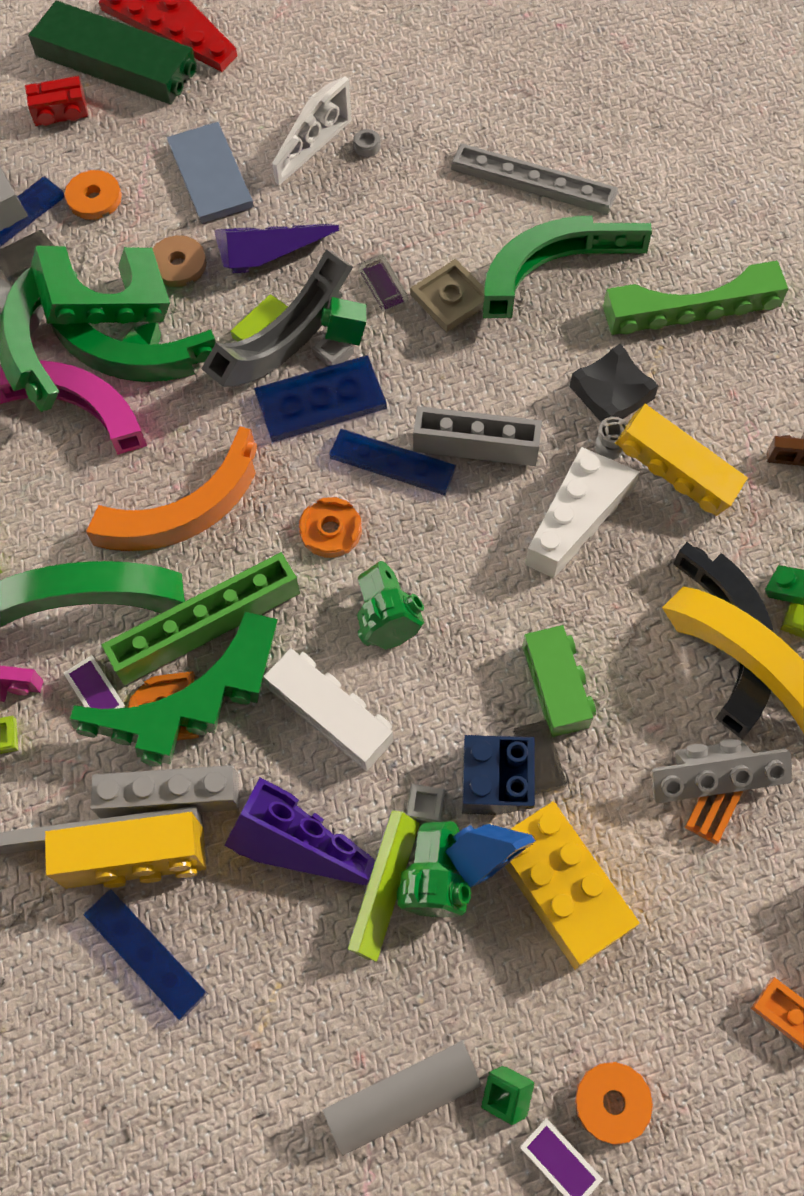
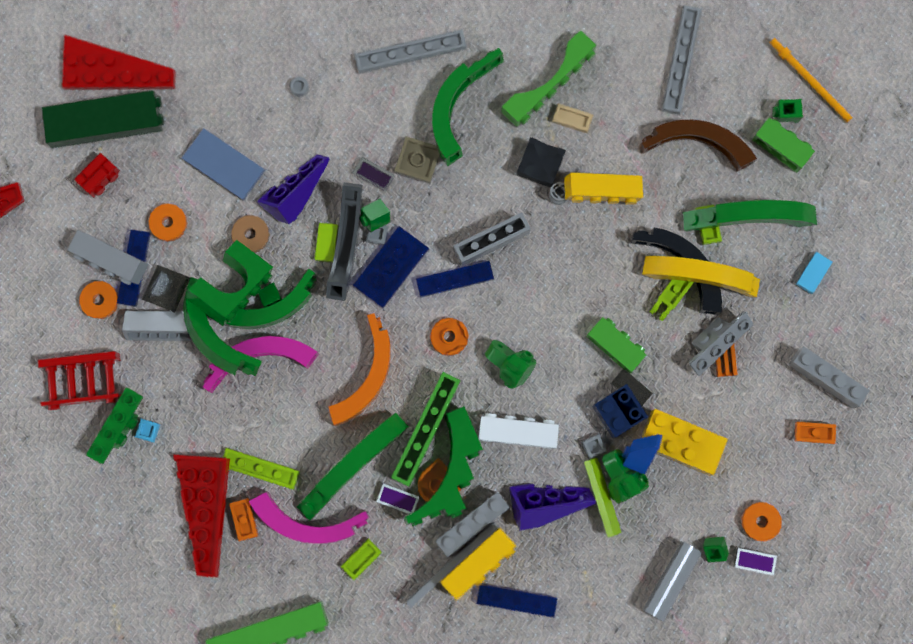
camera: 35 degrees left, 15 degrees up
white wedge [272,76,352,185] -> none
white wedge [525,447,640,578] -> none
none -> tan tile [552,103,593,133]
none -> lime hinge [649,280,694,321]

